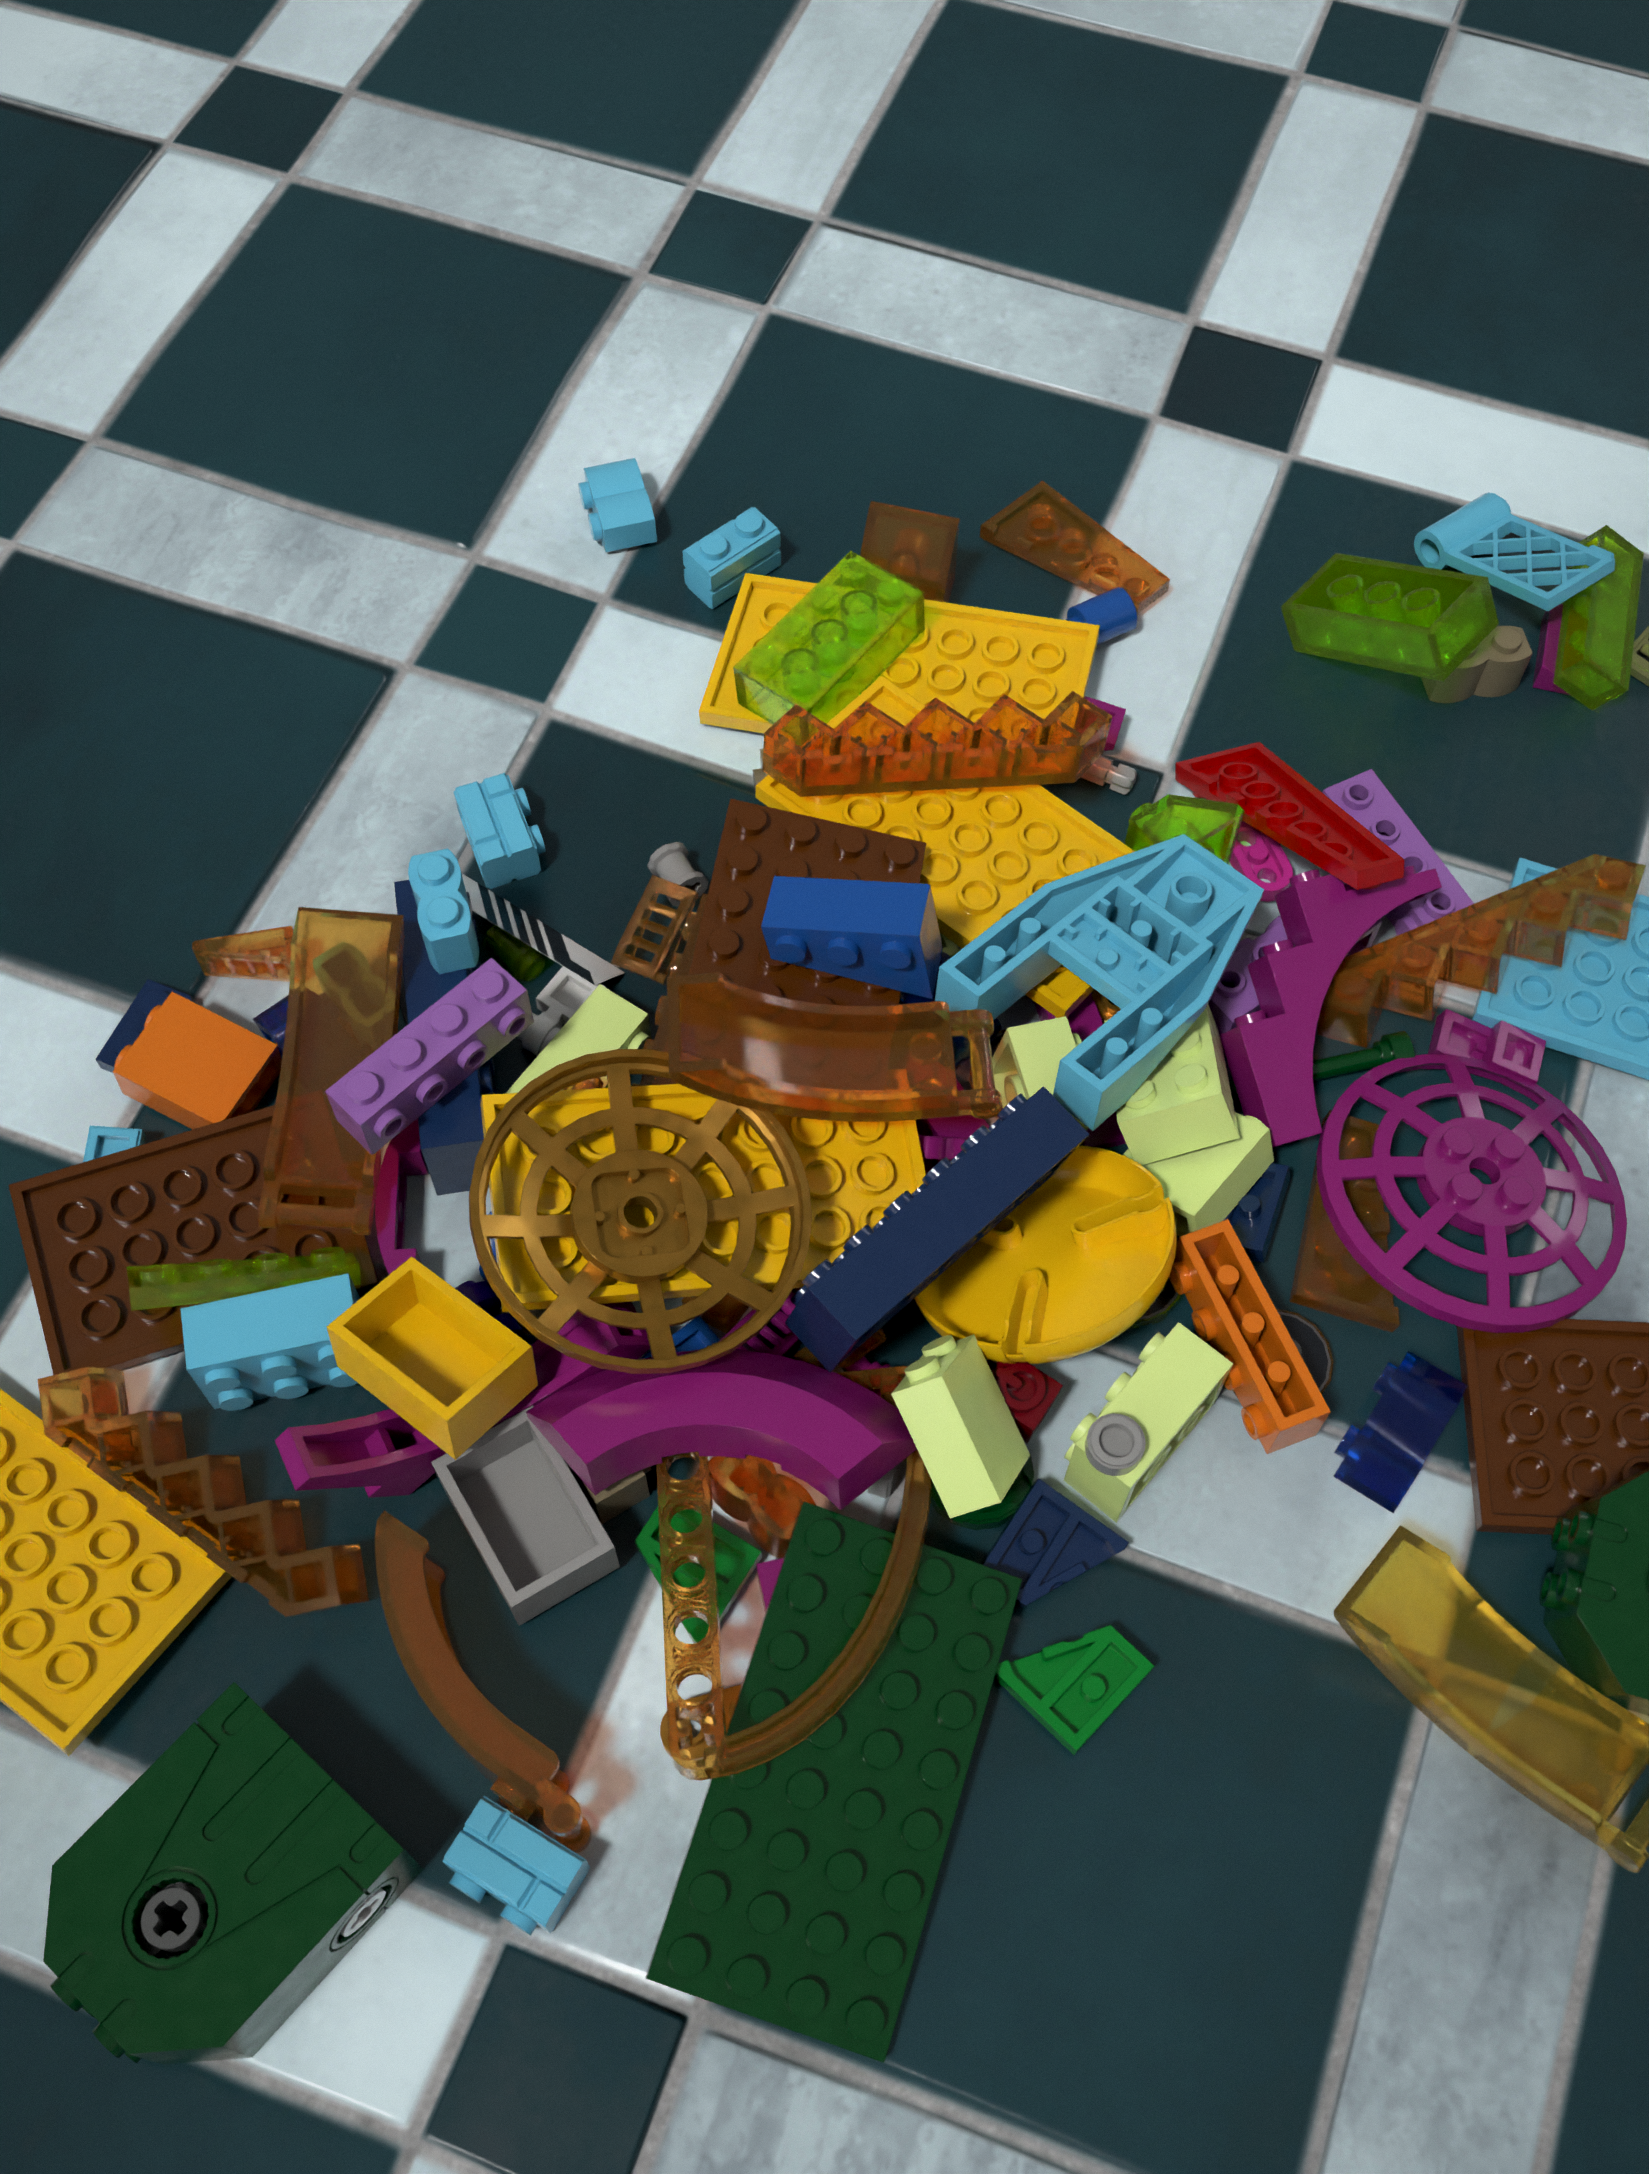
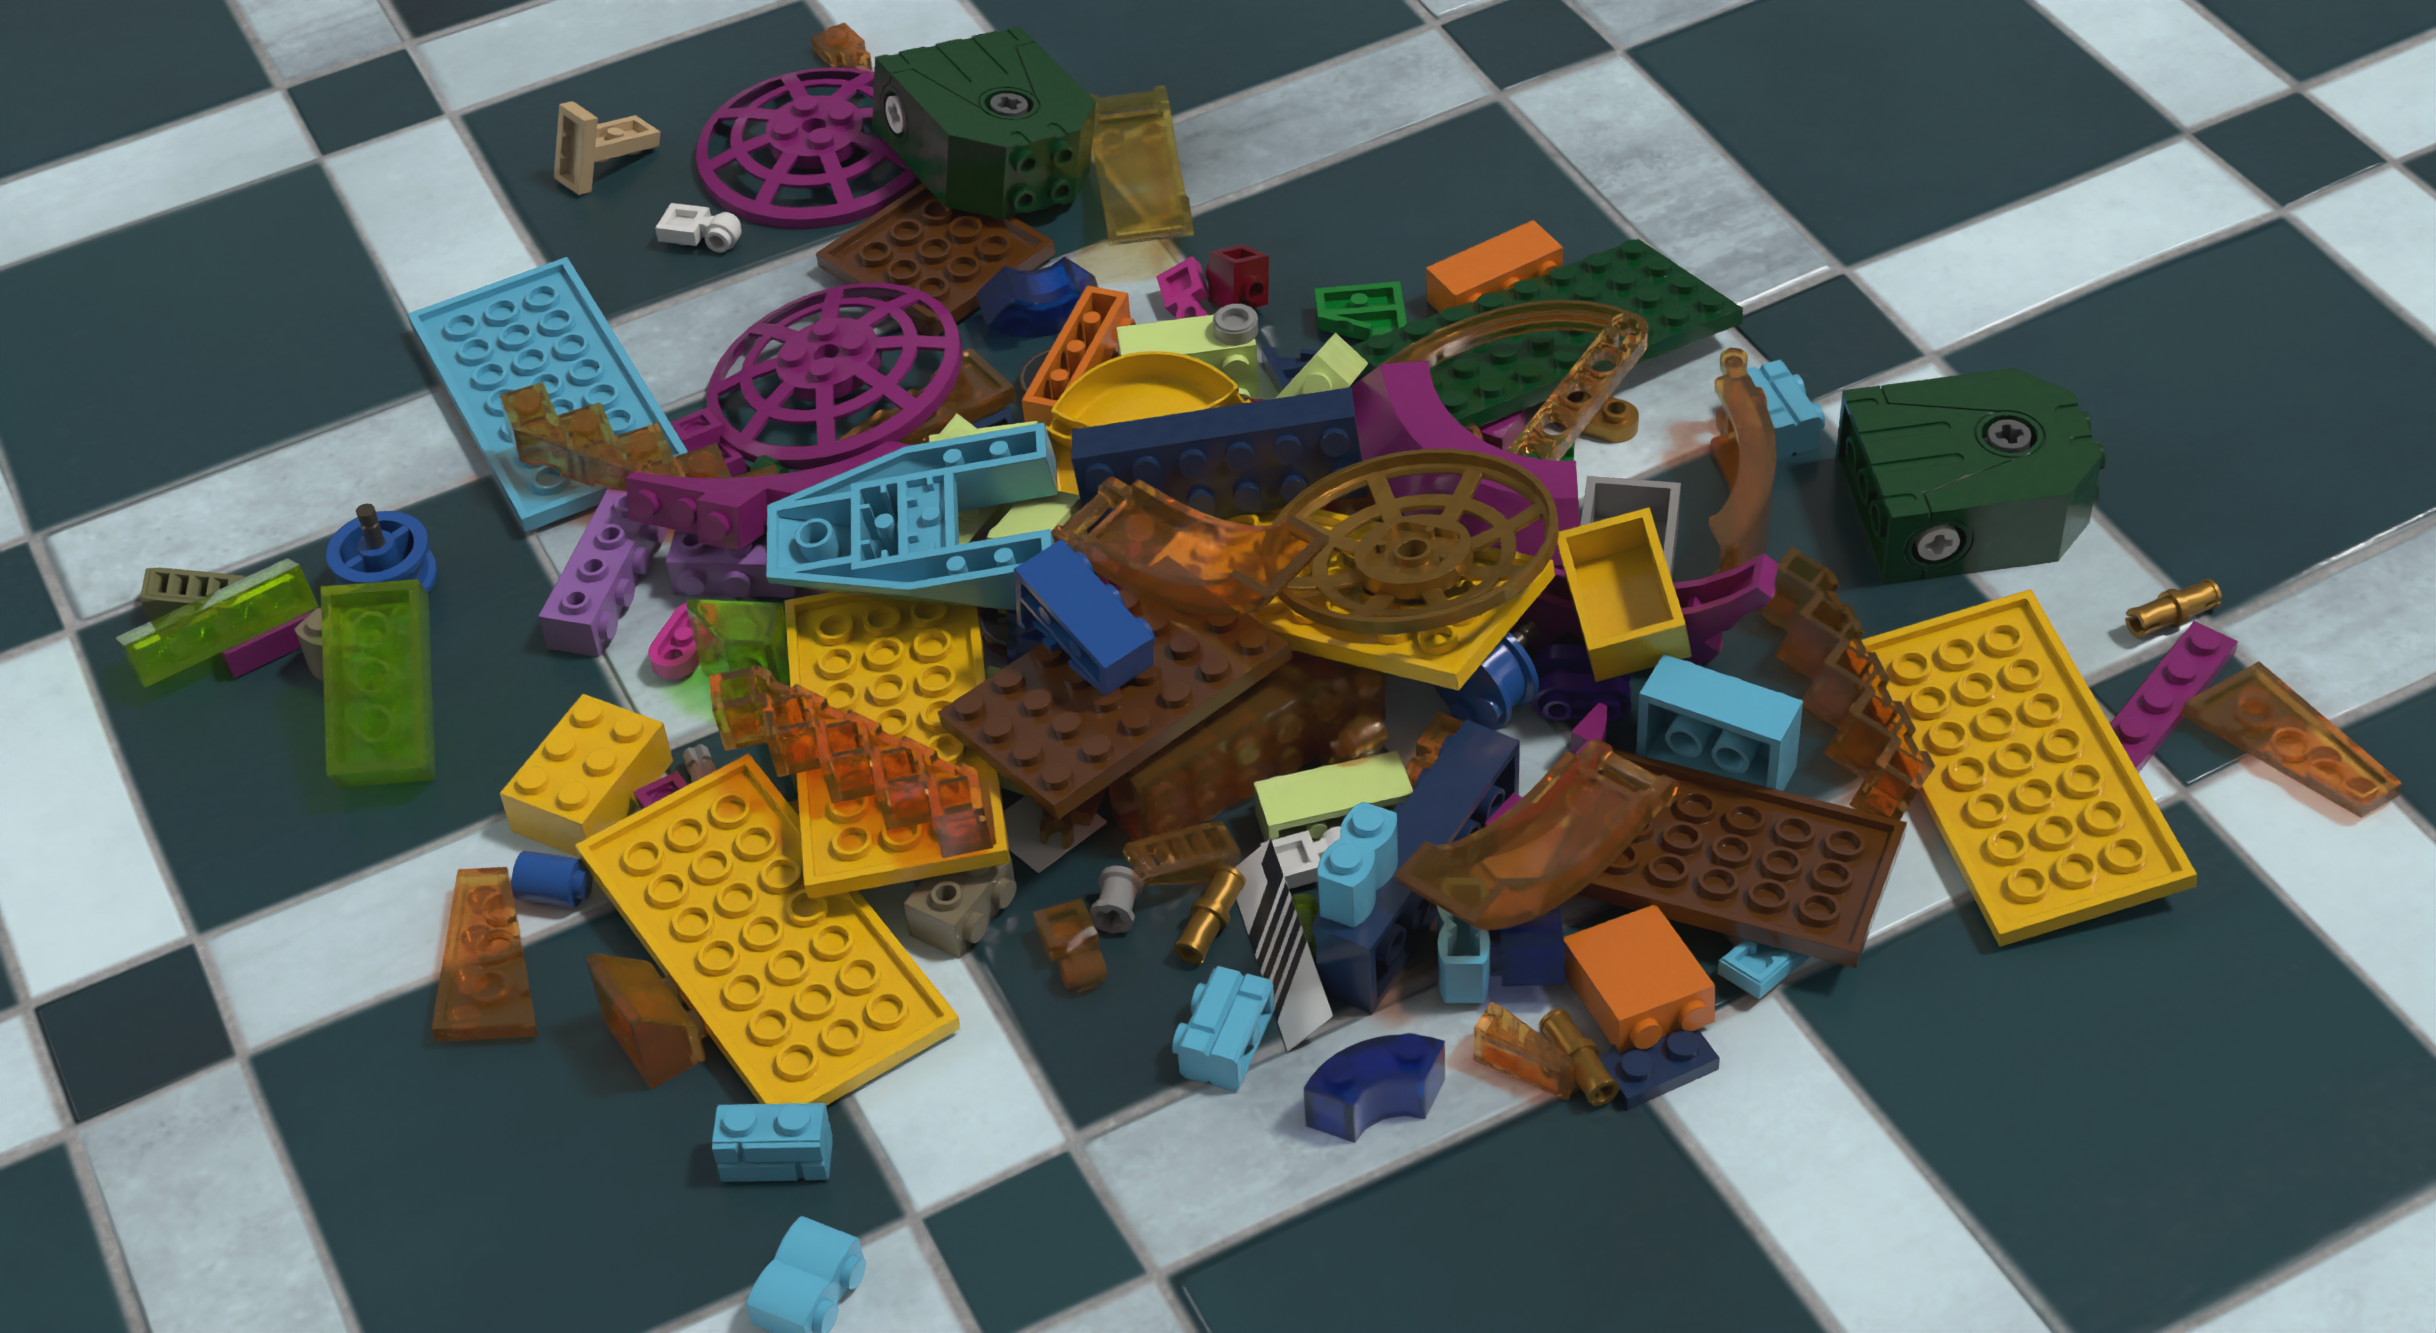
camera: 135 degrees left, 15 degrees down
clear neon green wing [127,1247,361,1311] -> none
medium lavender brick [325,958,534,1155] -> none
clear neon green brick [733,551,925,743] -> none
red wing [1175,742,1404,890] -> none
medium azure piece [1414,492,1615,611] -> none
none -> blue wheel [326,503,438,618]
none -> yellow piece [500,694,673,857]
none -> clear orange plate [1033,898,1107,992]
none -> dark pink plate [1156,256,1210,319]
none -> pearl gold pin [1174,865,1246,965]
none -> dark red brick [1205,244,1269,309]
none -> clear blue brick [1304,1033,1445,1143]
none -> orange brick [1426,220,1563,313]
none -> pearl gold pin [1538,1008,1619,1106]

